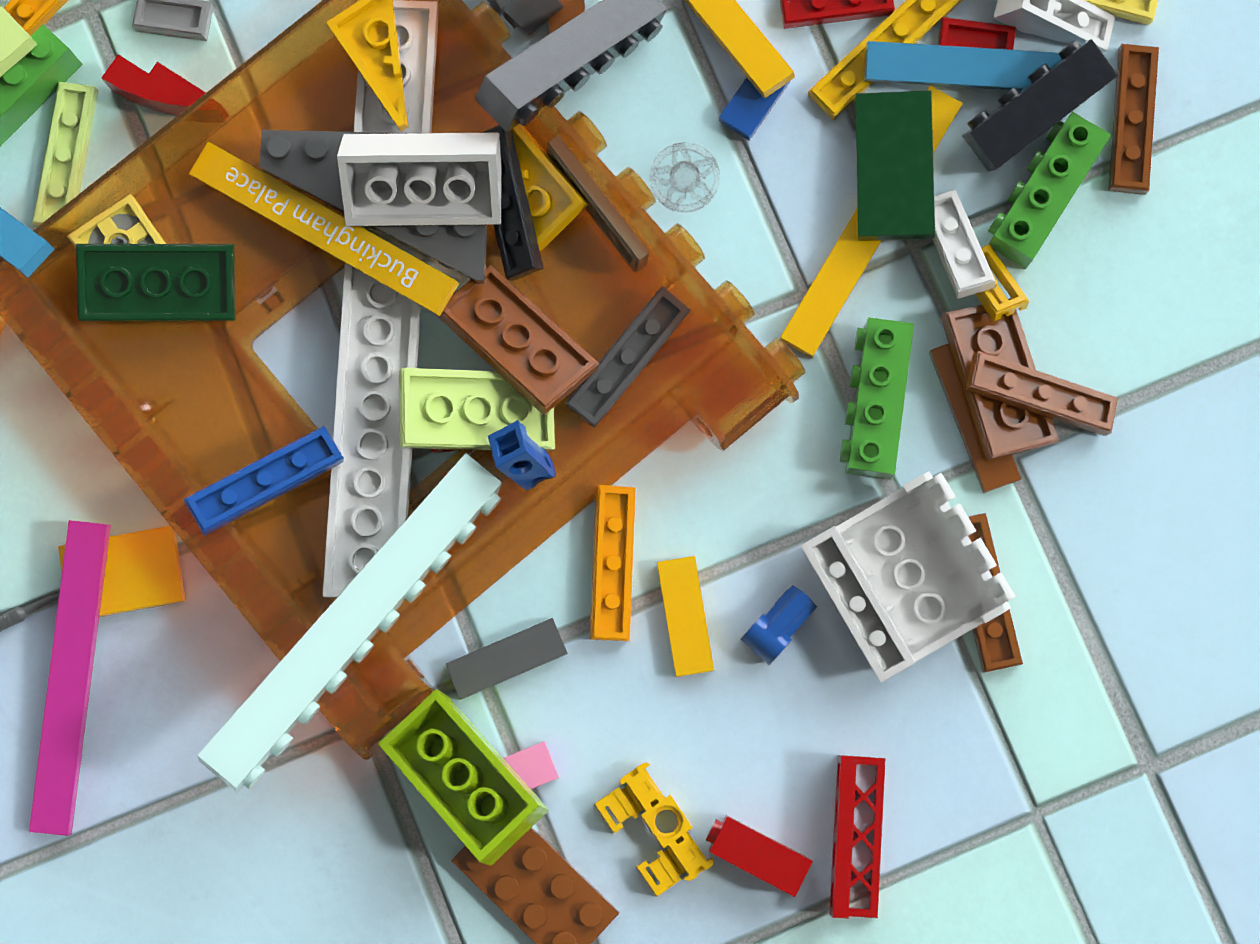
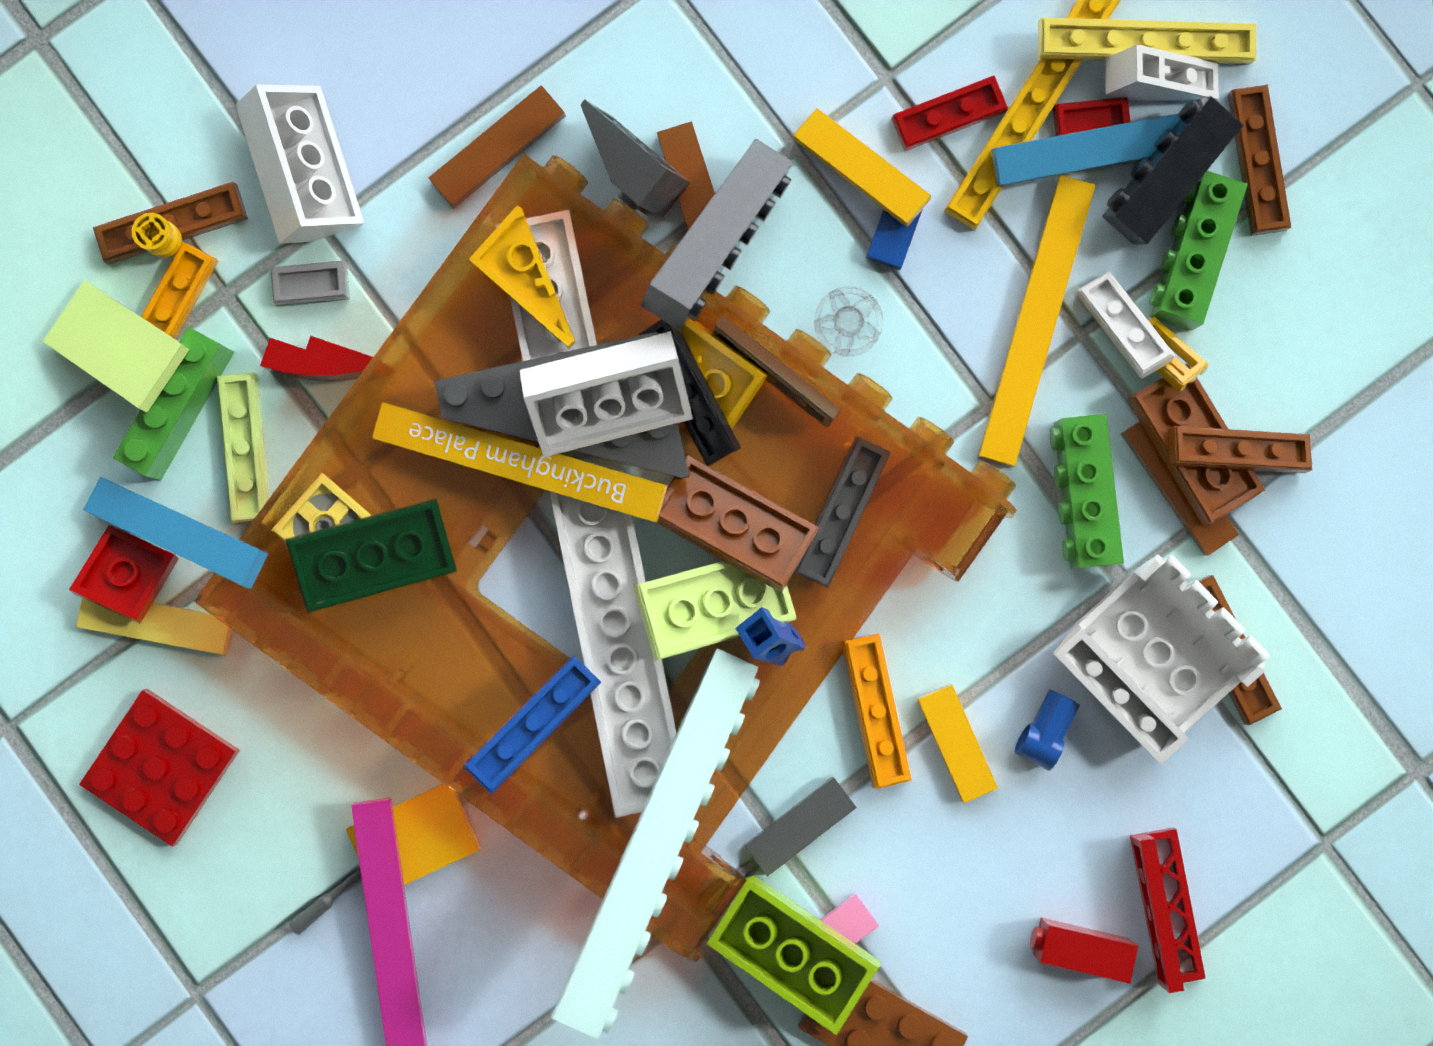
camera: 25 degrees left, 5 degrees up
yellow piece [593,763,714,897] -> none
dark green tile [856,90,935,241] -> none

